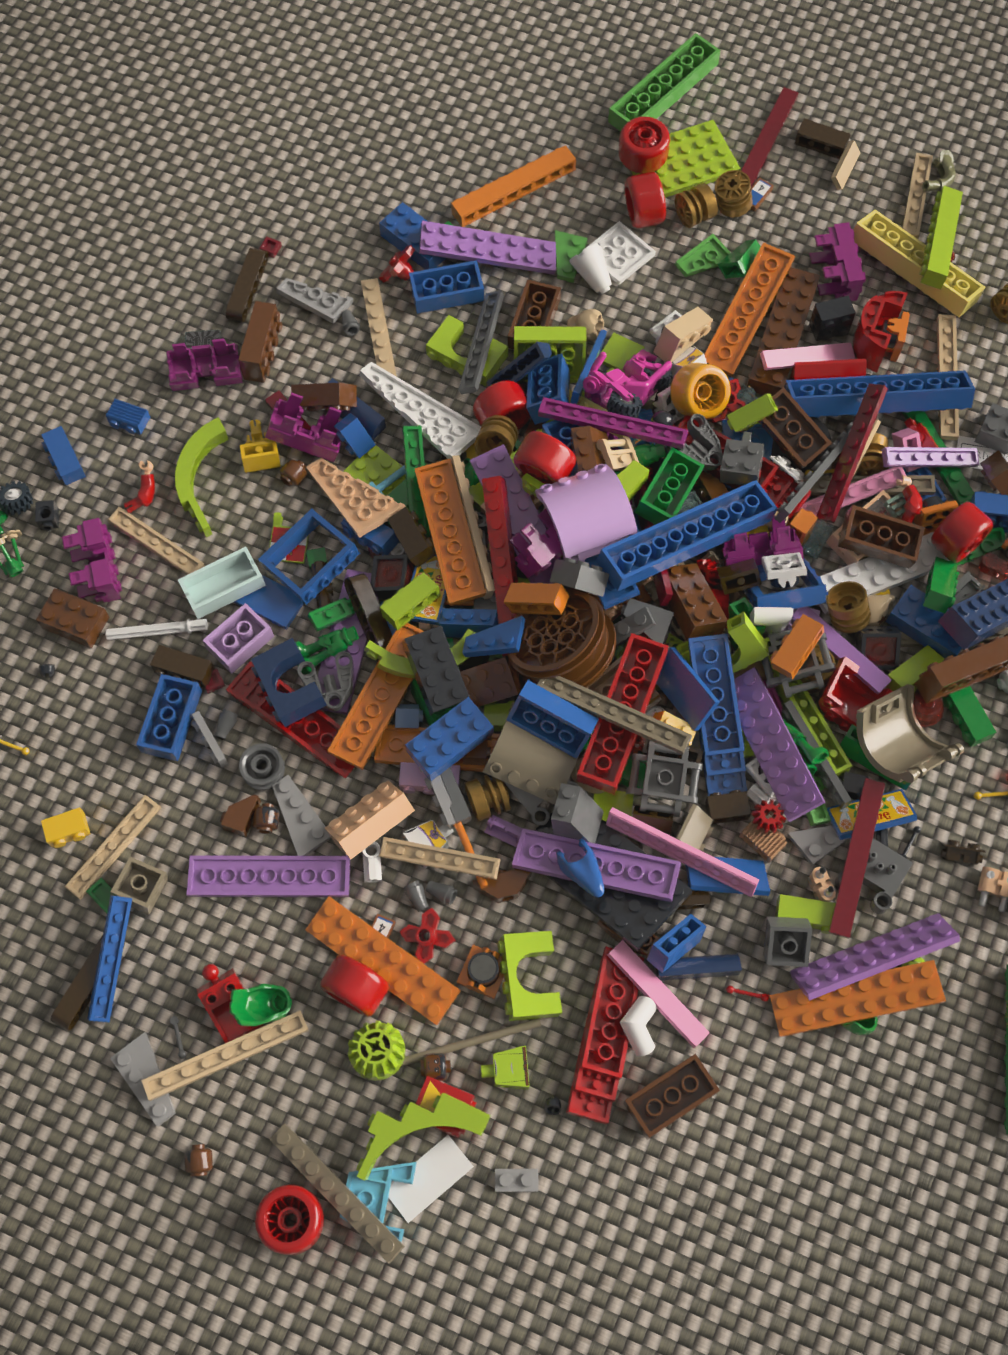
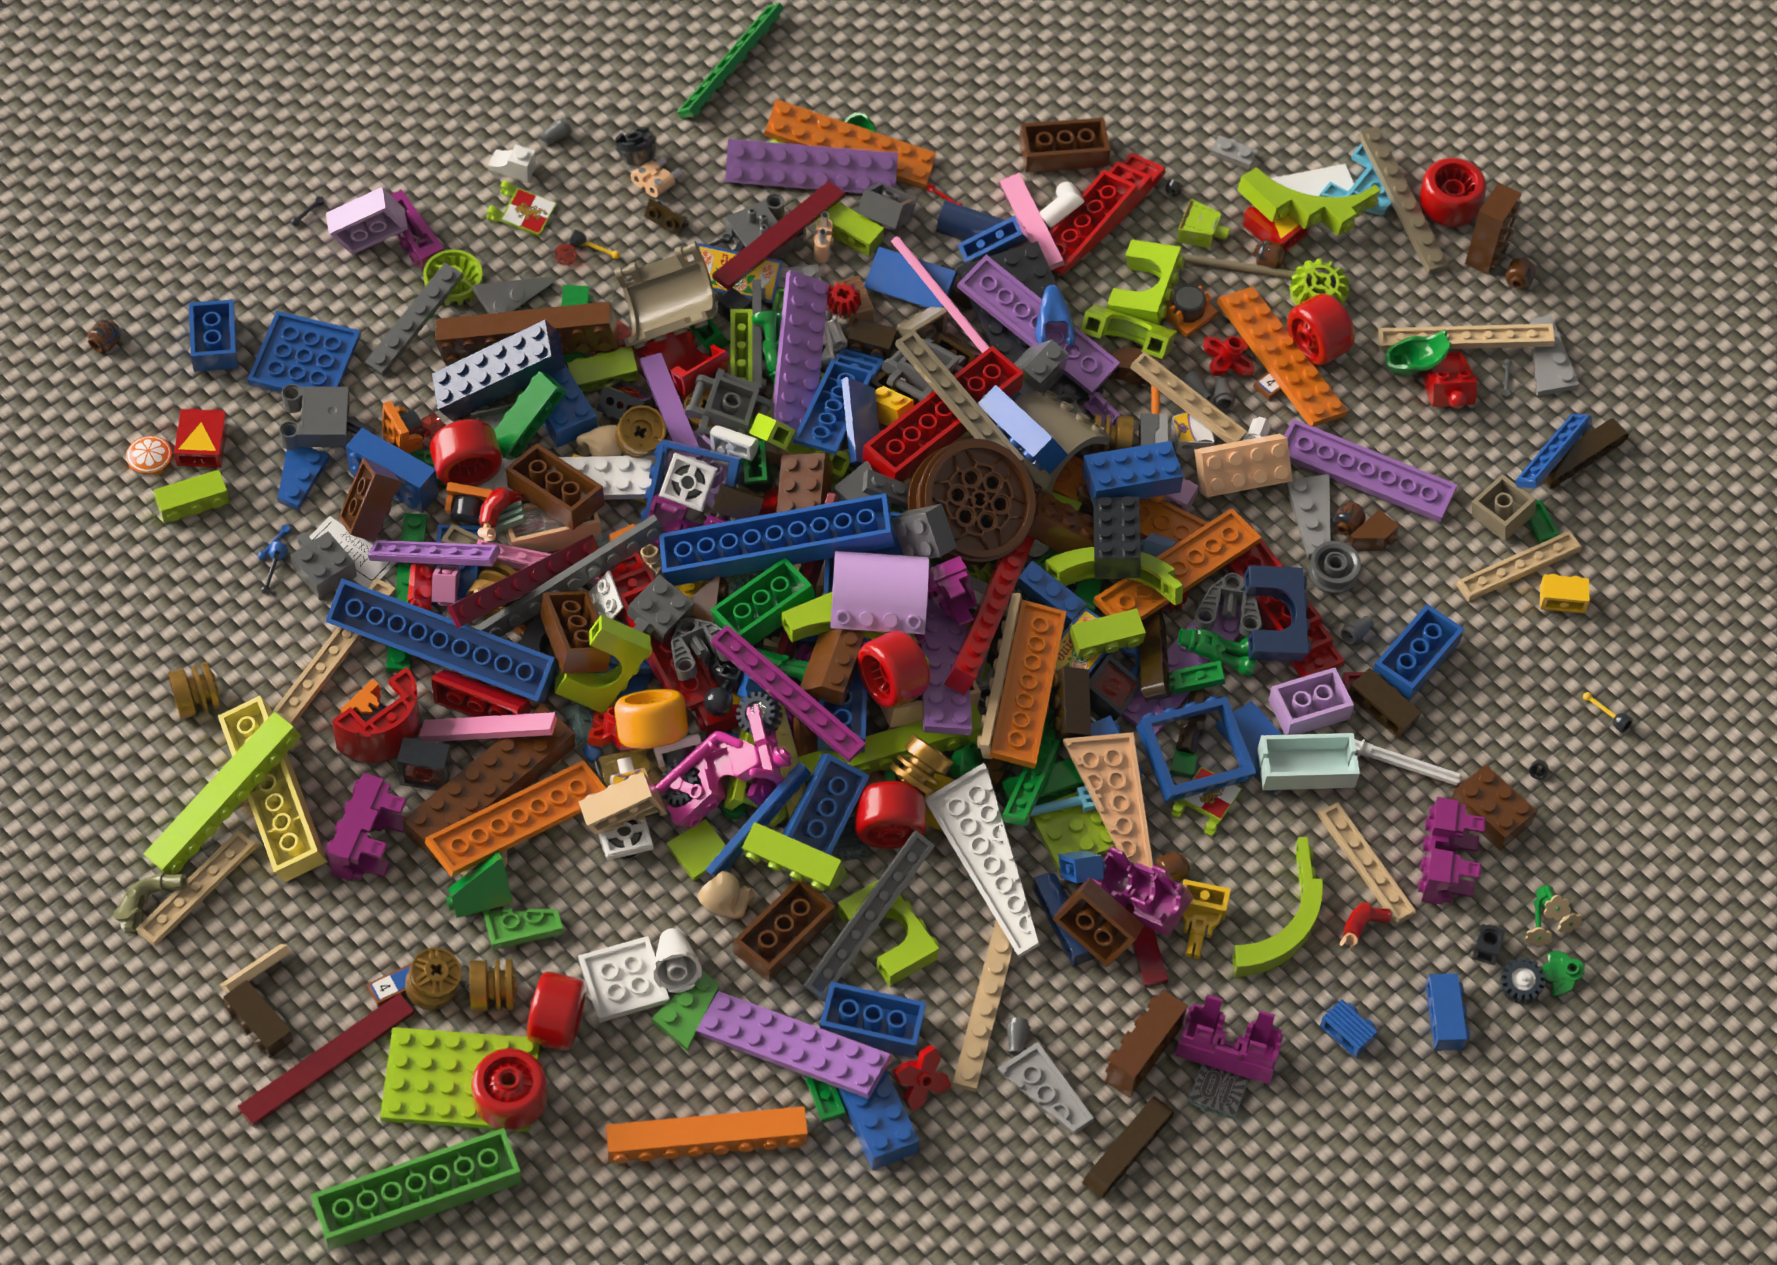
camera: 160 degrees left, 10 degrees down
light grey plate [192,711,228,767] -> none
dark red tile [259,236,282,258] -> none
blue wing [462,616,525,657] -> none
dark blue brick [486,342,552,387] -> none
orange brick [504,582,569,615] -> none
tan plate [597,436,639,471] -> none
orange brick [770,614,824,680] -> none
none -> lime arch [1080,304,1177,359]
none -> reddish brown brick [1465,182,1522,275]

